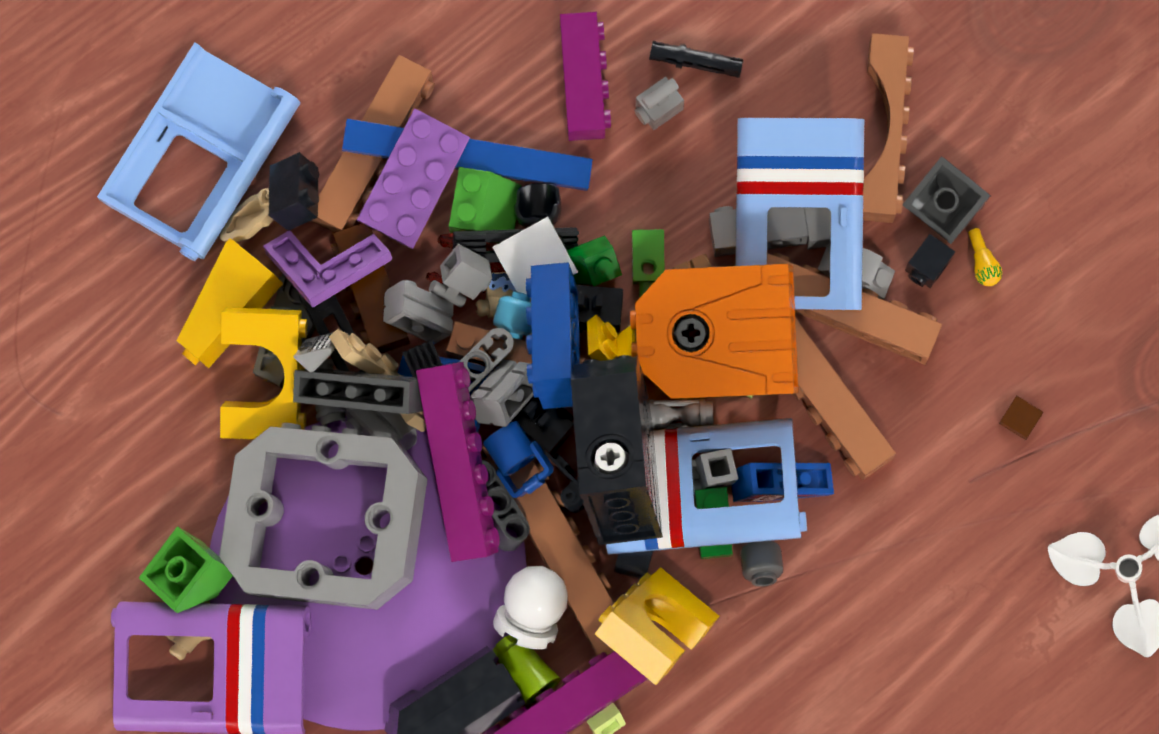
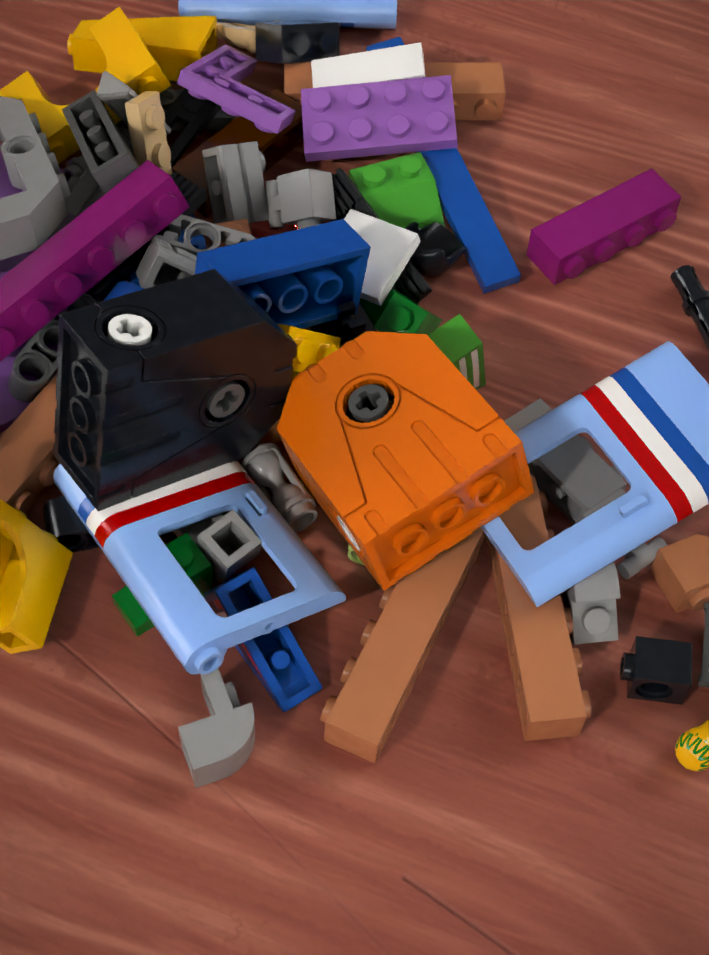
camera: 55 degrees right, 20 degrees down
light grey brick [634,76,684,130] -> none
dark grey head [740,541,784,587] -> none
reddish brown tile [999,395,1044,440] -> none
none -> light grey brick [178,668,255,788]
none -> white tile [311,42,426,88]

